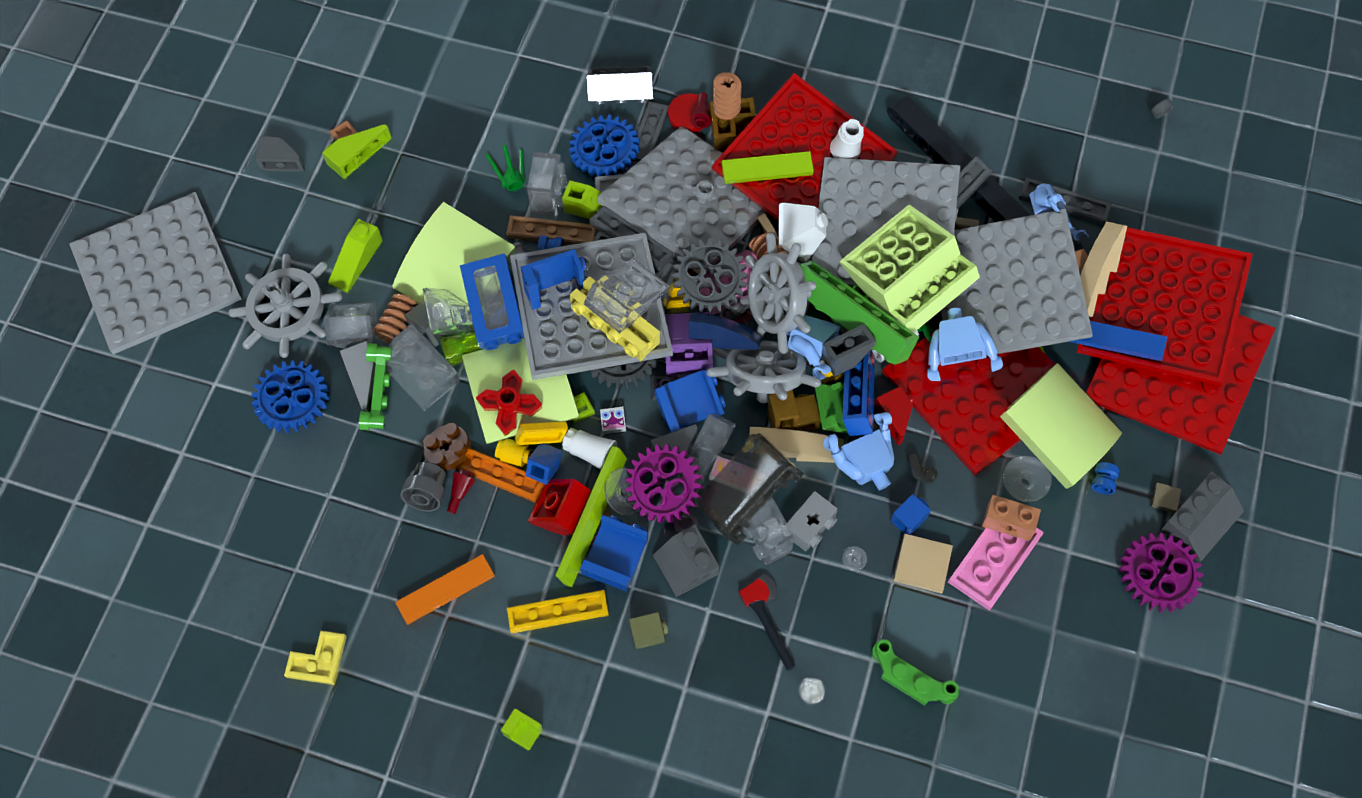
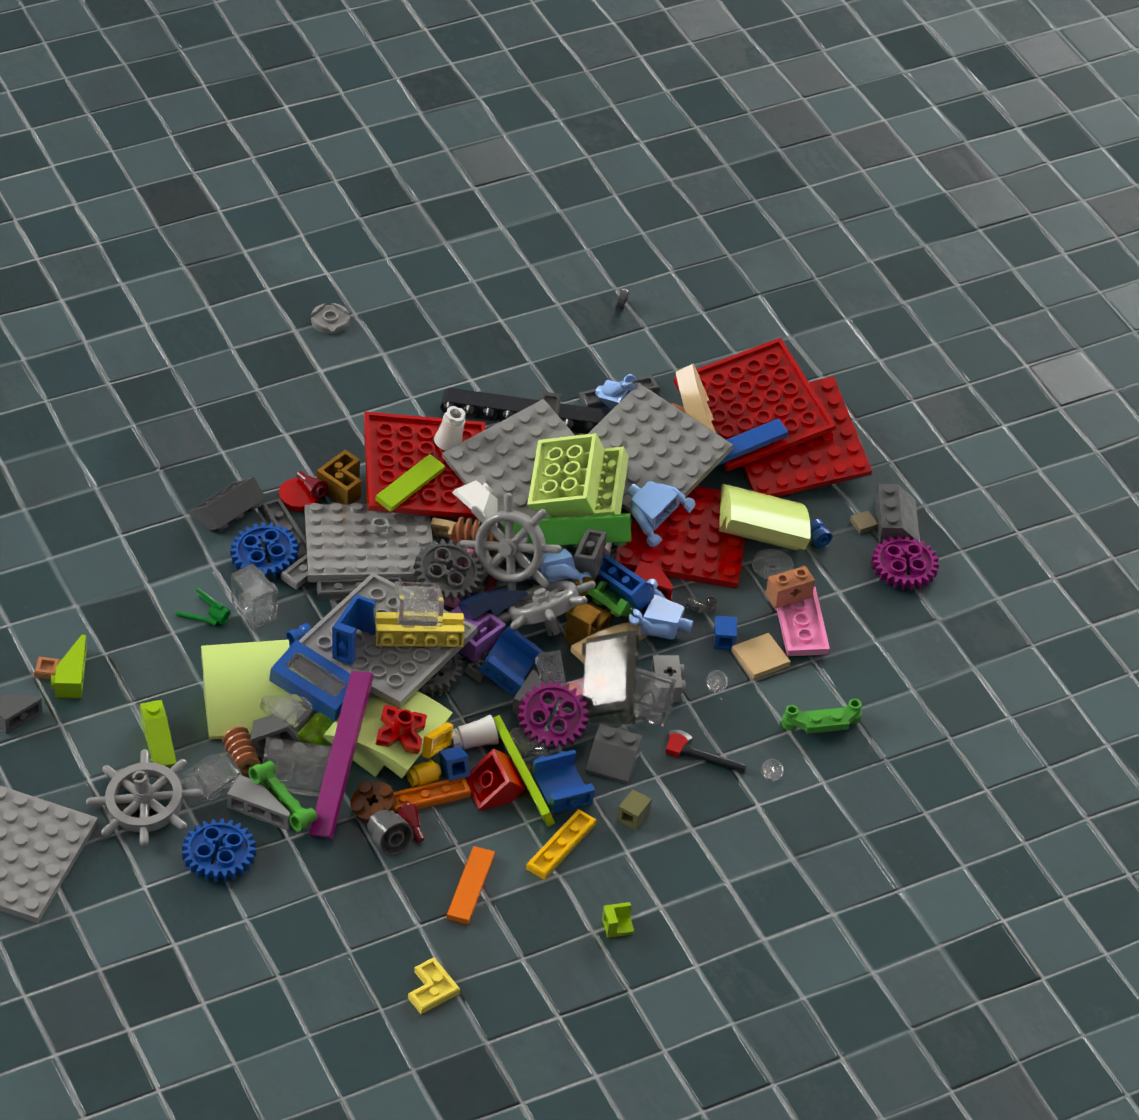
camera: 50 degrees left, 20 degrees down
medium nougat tile [506,215,598,245] -> none
lime slope [562,180,603,219] -> none
tile [600,407,626,434] -> none
dark grey tile [674,512,698,534] -> none
nougat piece [713,72,741,120] -> none
none -> magenta tile [309,671,374,839]

